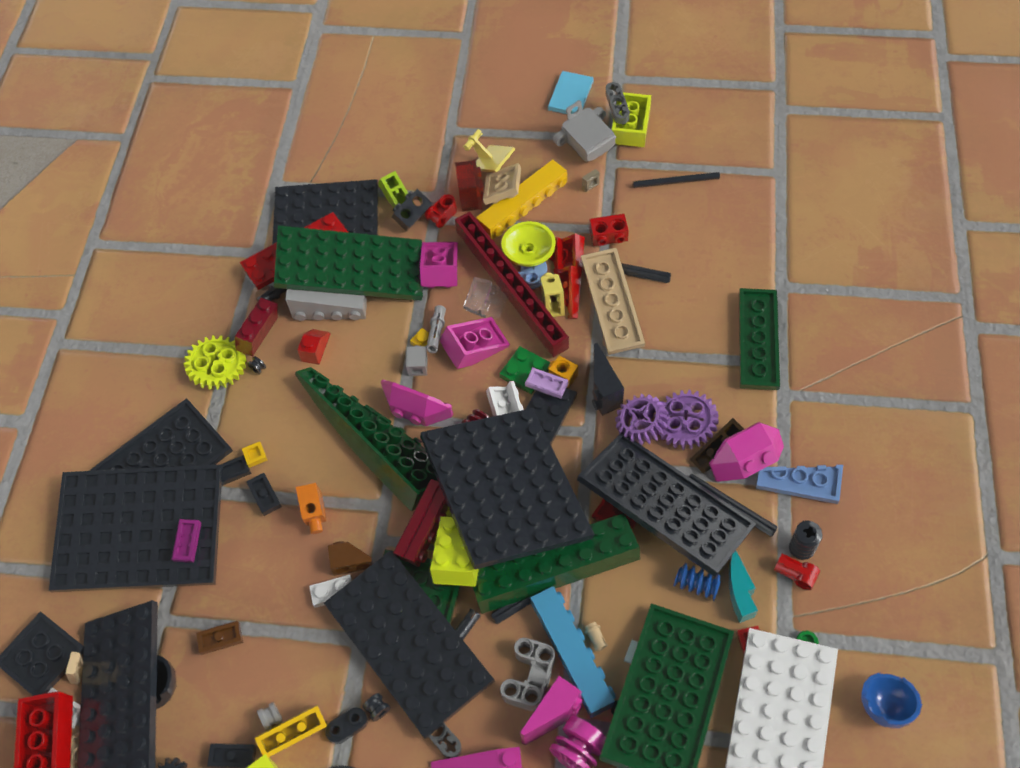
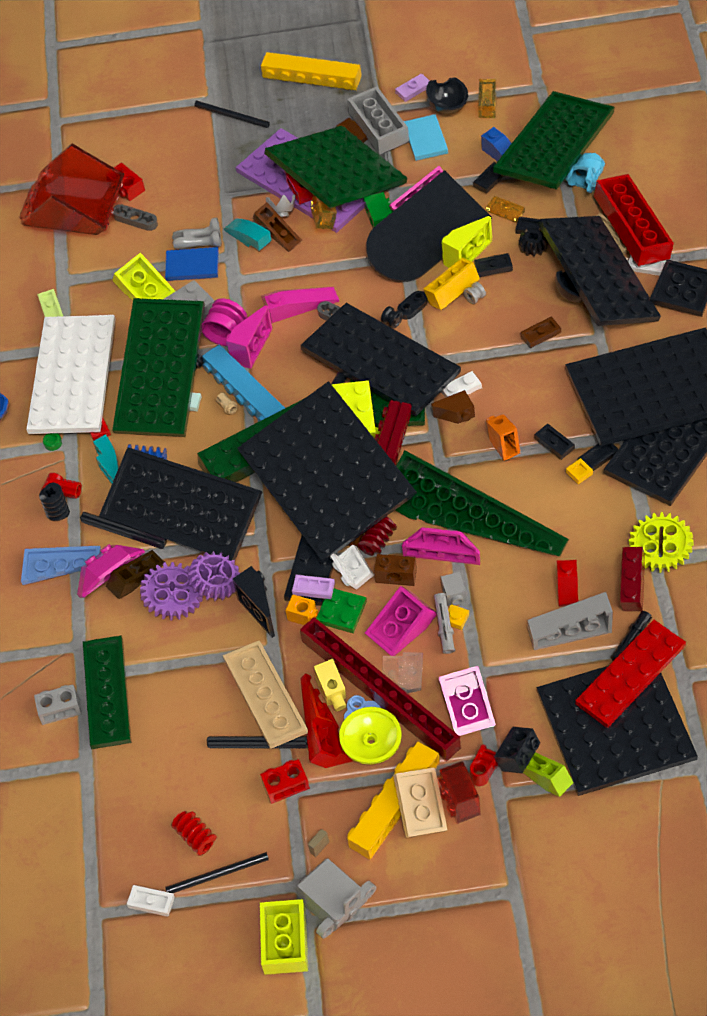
camera: 170 degrees right, 5 degrees down
tan tile [66,652,83,685] -> none
magenta plate [172,519,202,563] -> none
black bush [247,356,266,374] -> none
dark green plate [274,226,423,301] -> none
light yellow plate [463,129,515,173] -> none
light grey beam [500,638,555,711] -> none
medium azure tile [548,71,594,114] -> none
dark grey beam [605,82,630,124] -> none
none -> light grey brick [34,685,81,725]
none -> white plate [126,885,175,917]
none -> red piece [171,811,217,856]
none -> reddish brown brick [374,554,417,586]

